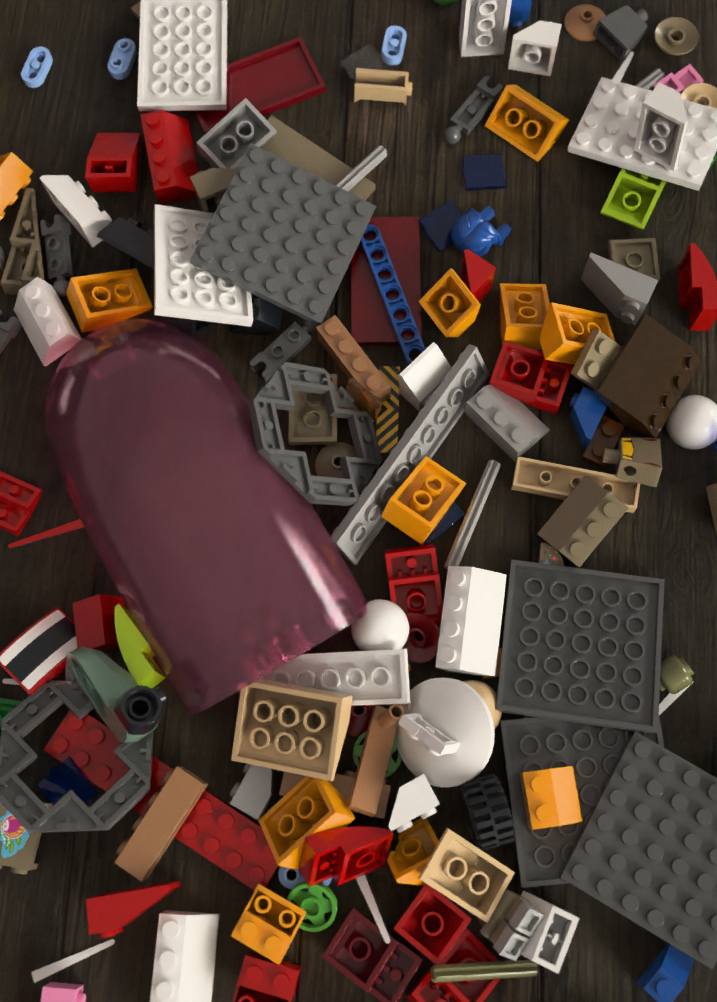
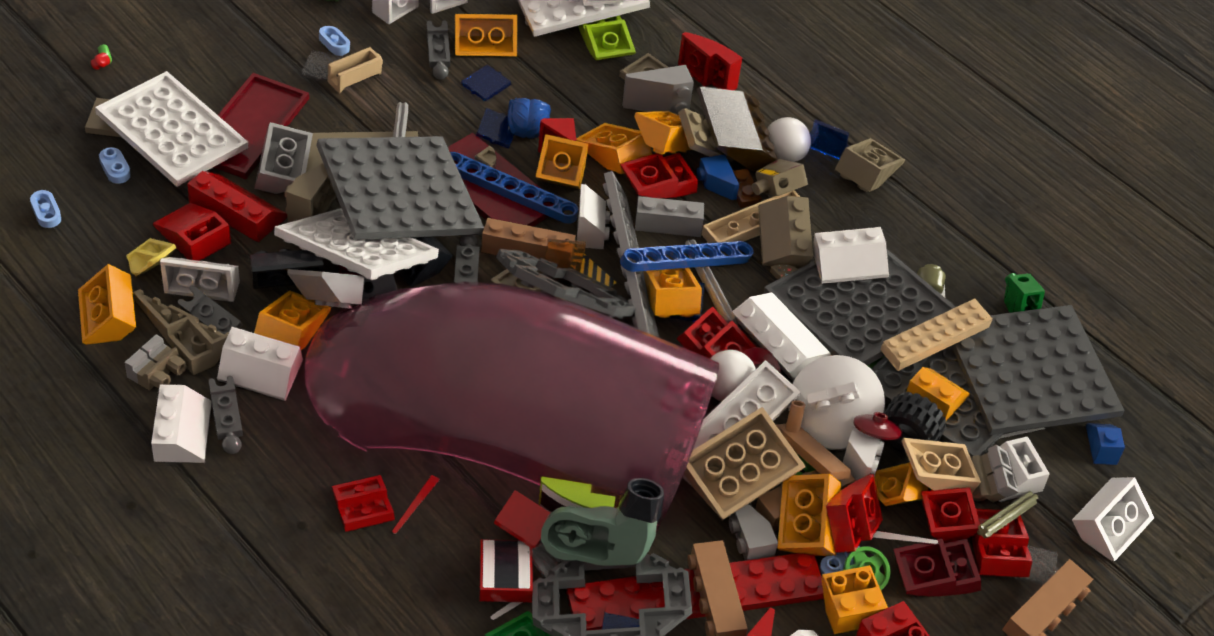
camera: 55 degrees left, 25 degrees down
none -> light yellow slope [126,238,176,276]
none -> light grey slope [288,269,364,308]
none -> dark tan tile [475,146,496,168]
none -> blue beam [620,241,753,272]
none -> white slope [813,227,889,284]
none -> dark red dish [853,412,902,440]
none -> tan piece [881,299,992,371]

